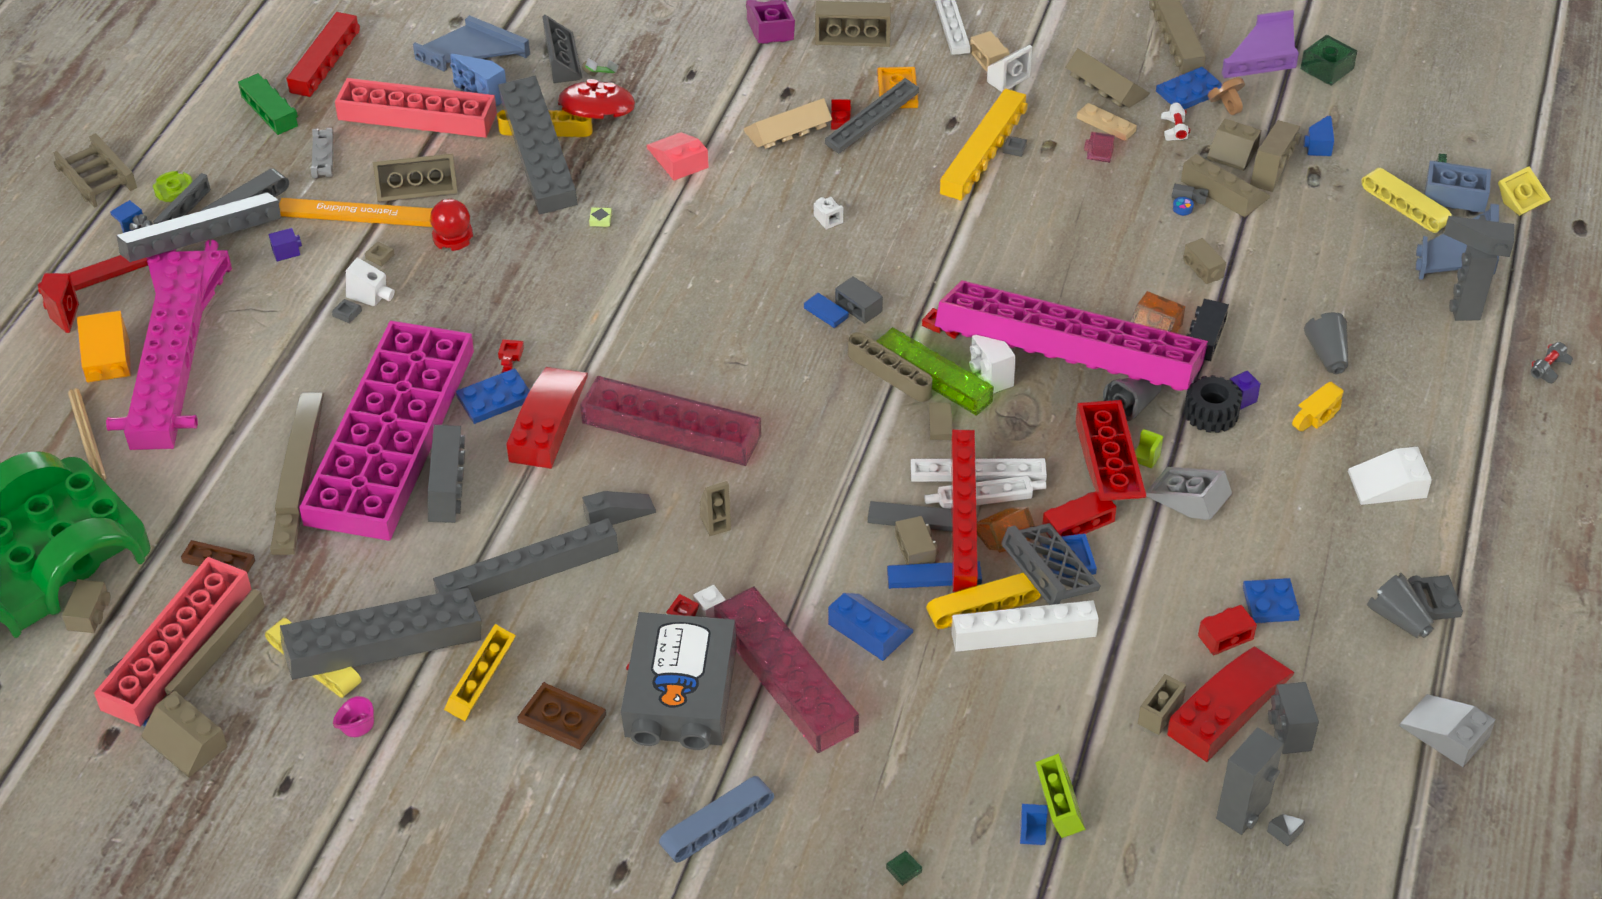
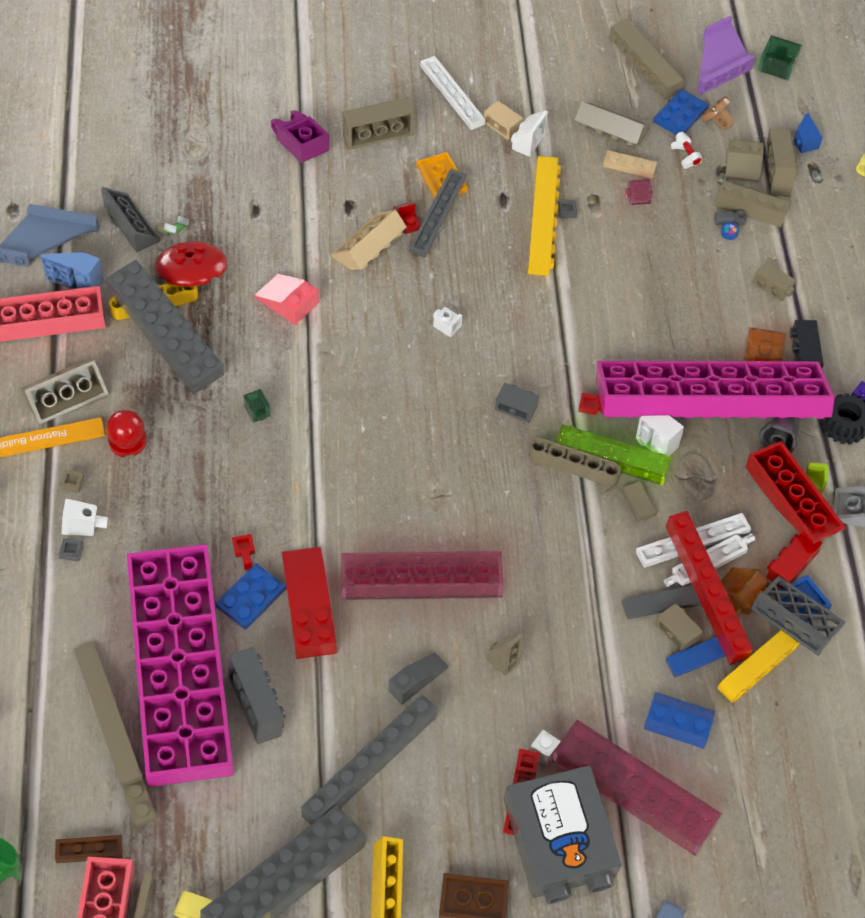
camera: 25 degrees left, 10 degrees up
yellowish green tile [589,207,612,227] -> none
blue tile [804,293,849,328] -> none
white brick [951,600,1098,652] -> none
none -> clear green brick [243,389,271,423]

